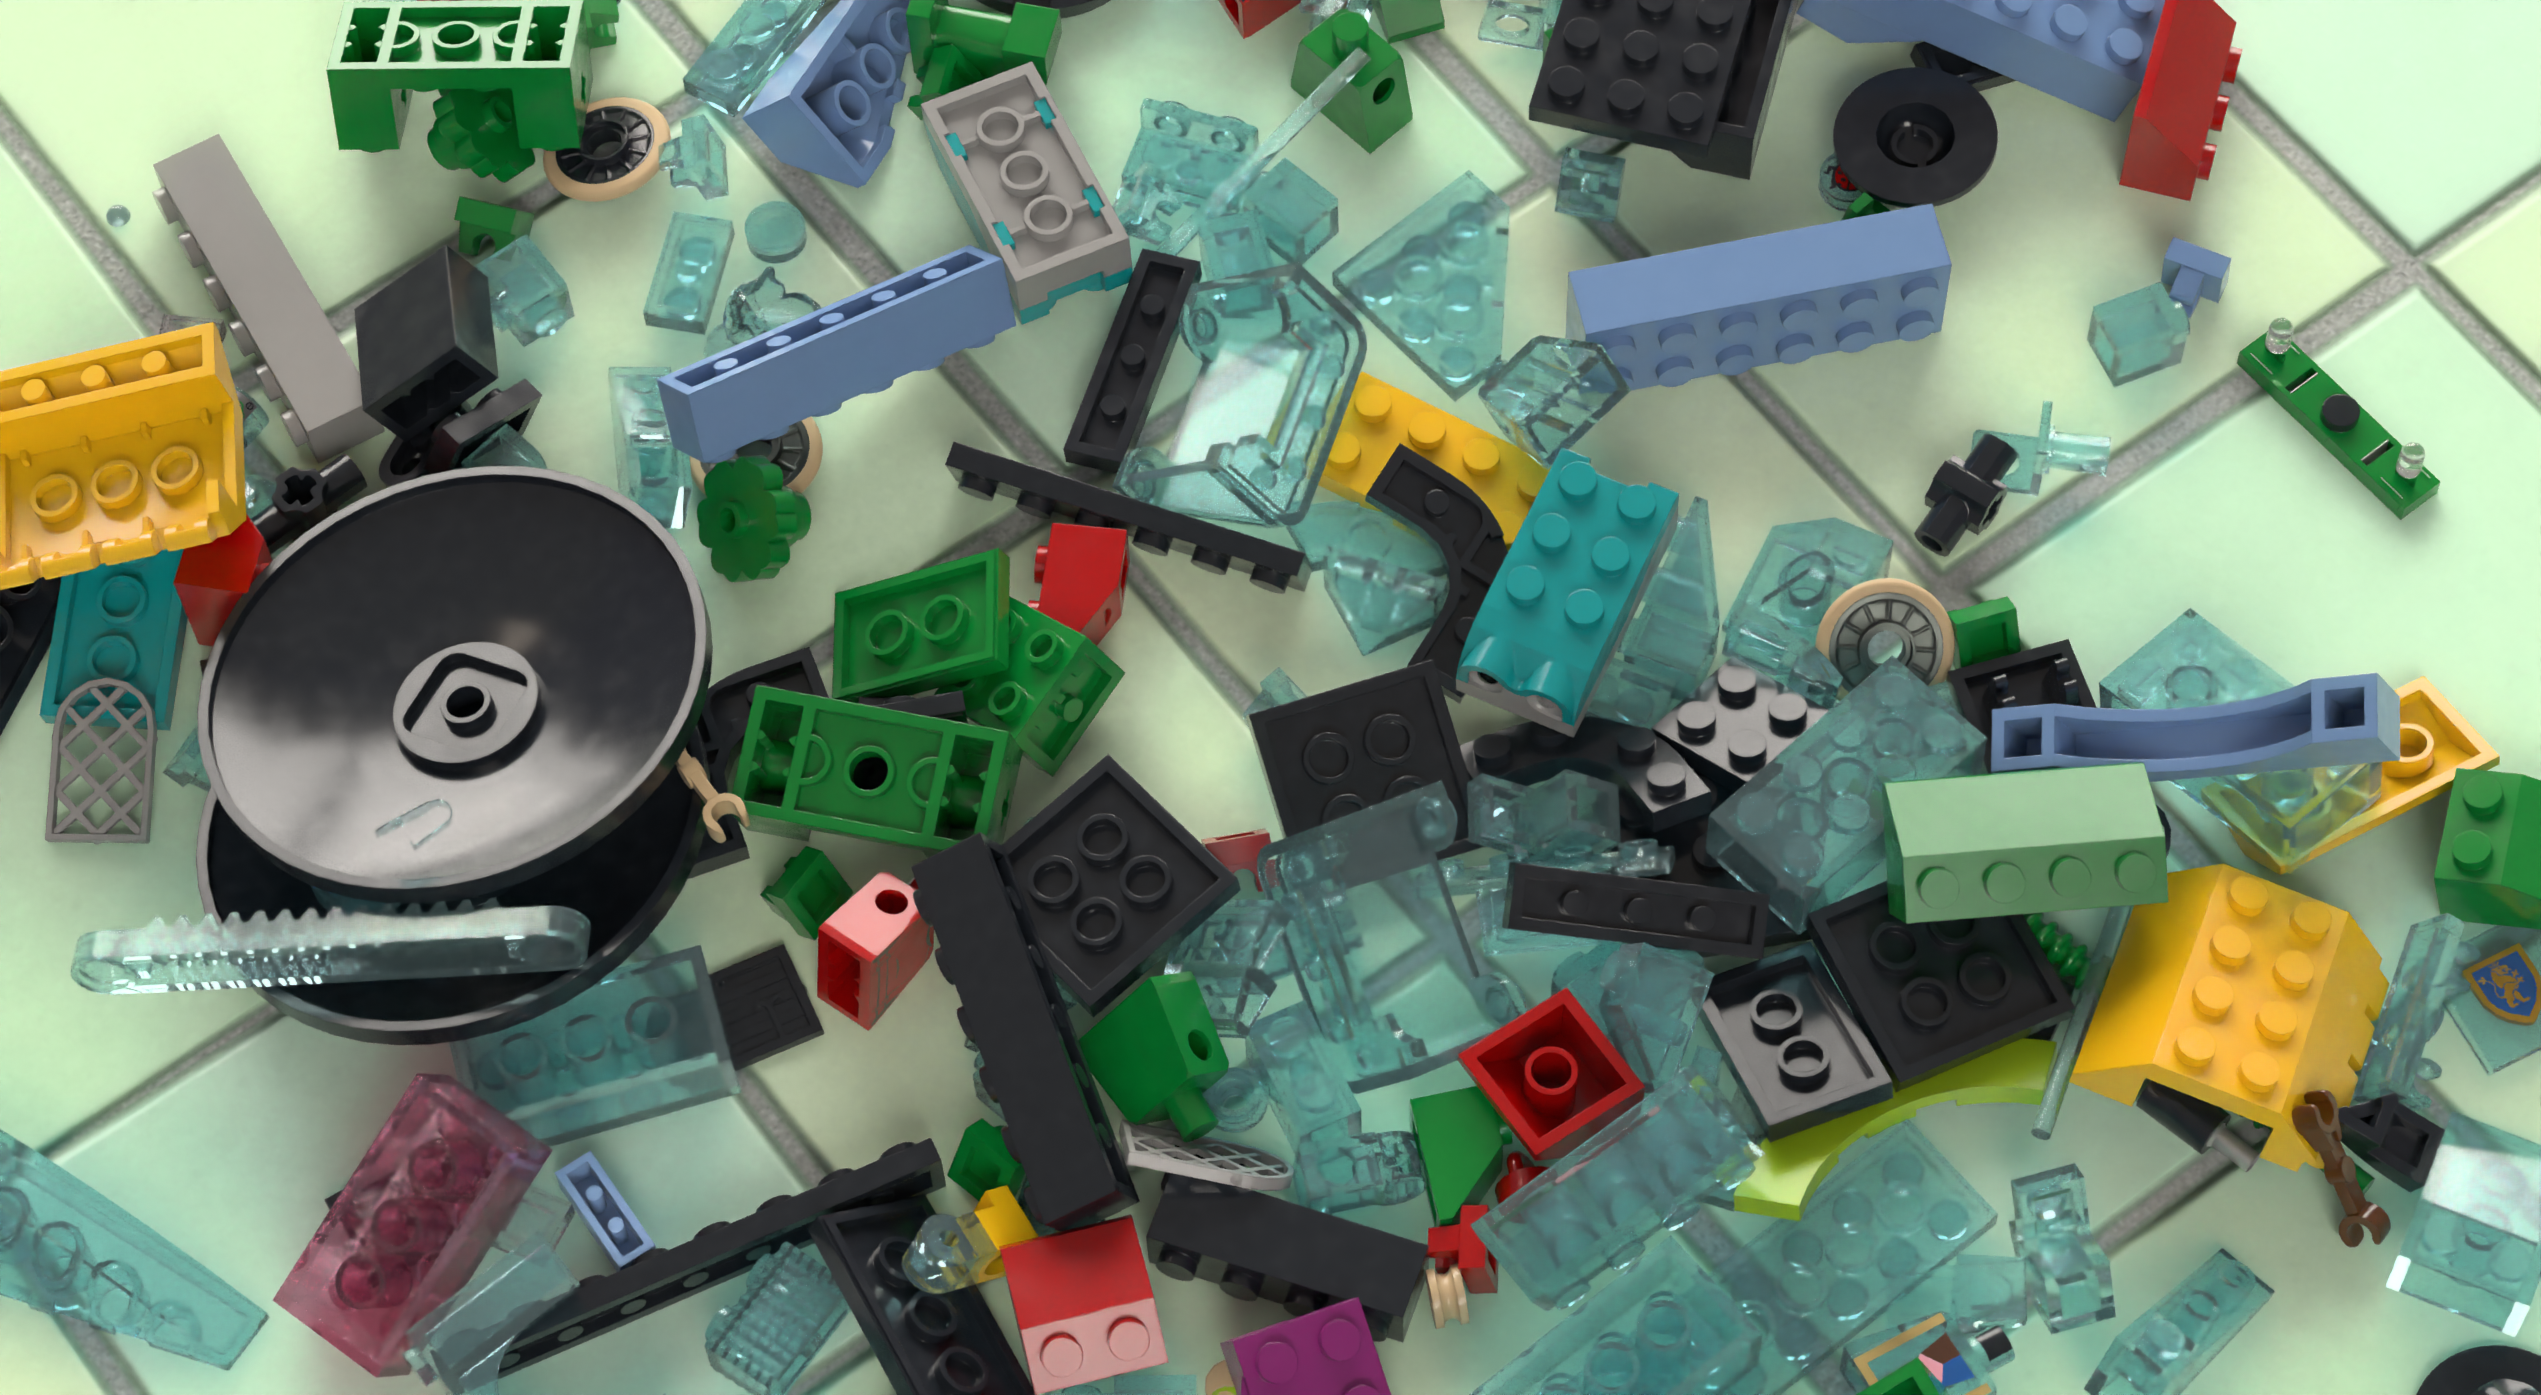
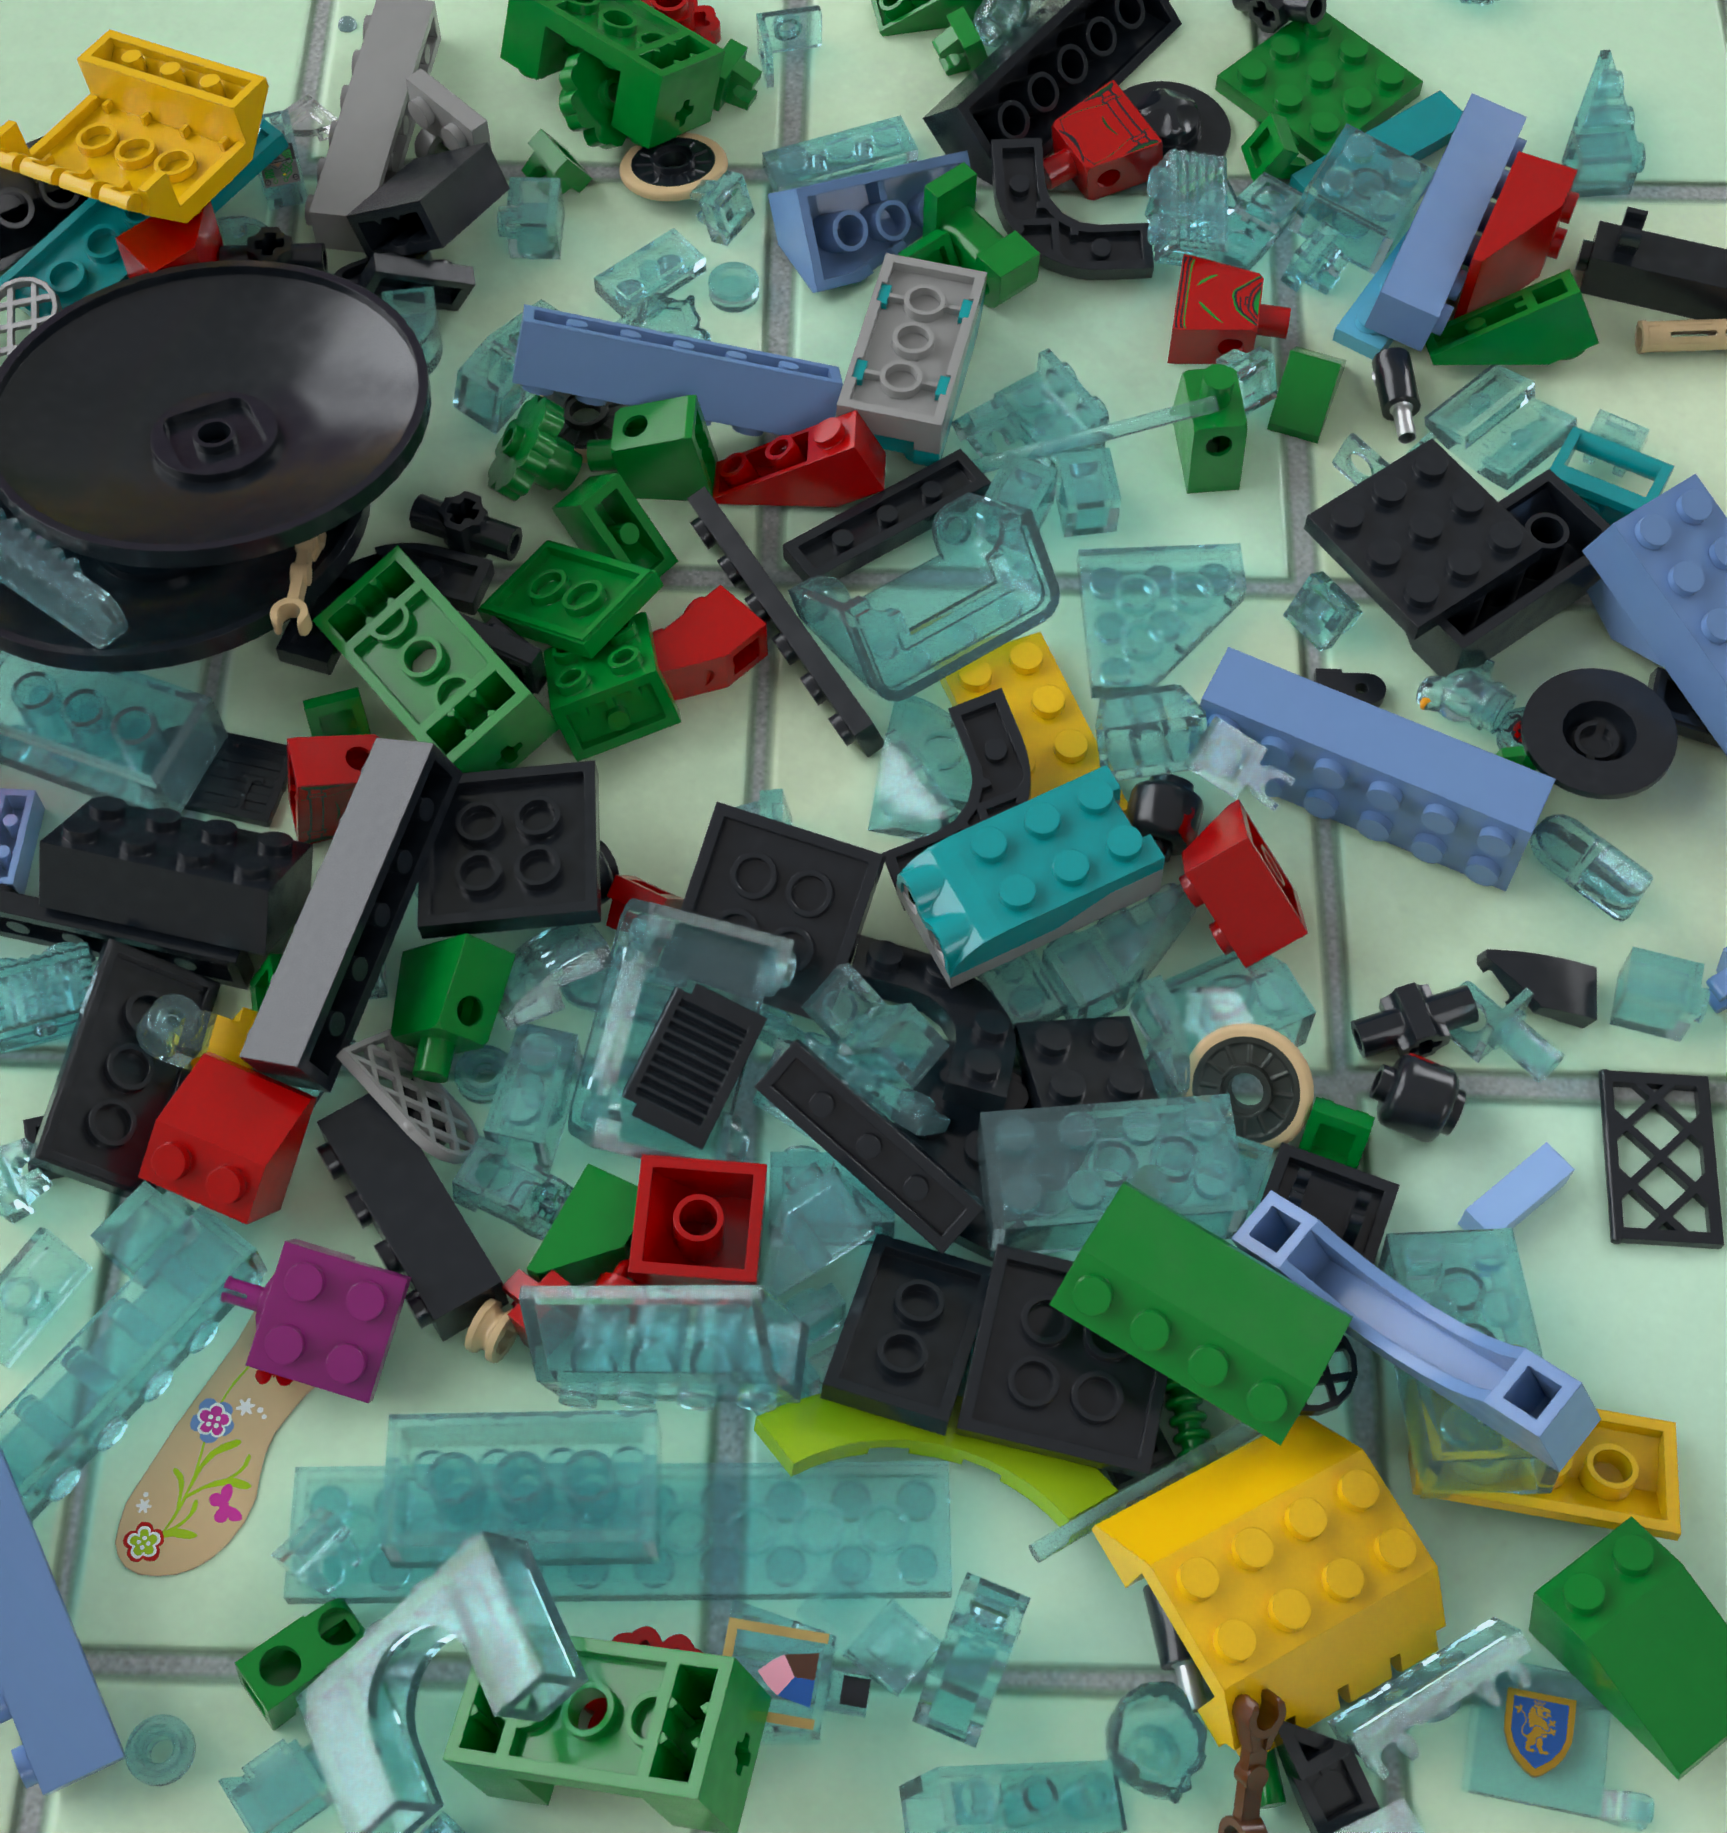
camera: 35 degrees right, 0 degrees up
clear light blue piece [375,799,453,850] -> none
none -> black brick [39,796,313,956]
none -> light grey plate [406,68,492,158]
none -> black axle [409,491,523,561]
none -> green slope [551,473,678,577]
none -> green torso [586,395,718,501]
none -> black window [620,983,768,1150]
none -> red slope [713,410,886,507]
none -> clear light blue hair [1105,1681,1207,1804]
none -> black head [1125,773,1204,863]
none -> red slope [1179,799,1308,968]
none -> clear light blue plate [1184,716,1296,811]
none -> black piece [1314,668,1386,707]
none -> black head [1369,1053,1466,1142]
none -> clear light blue animal [1416,659,1516,734]
none -> light blue piece [1458,1142,1575,1252]
none -> black slope [1477,949,1597,1028]
none -> clear light blue arm [1530,814,1653,922]
none -> black window [1598,1069,1724,1249]

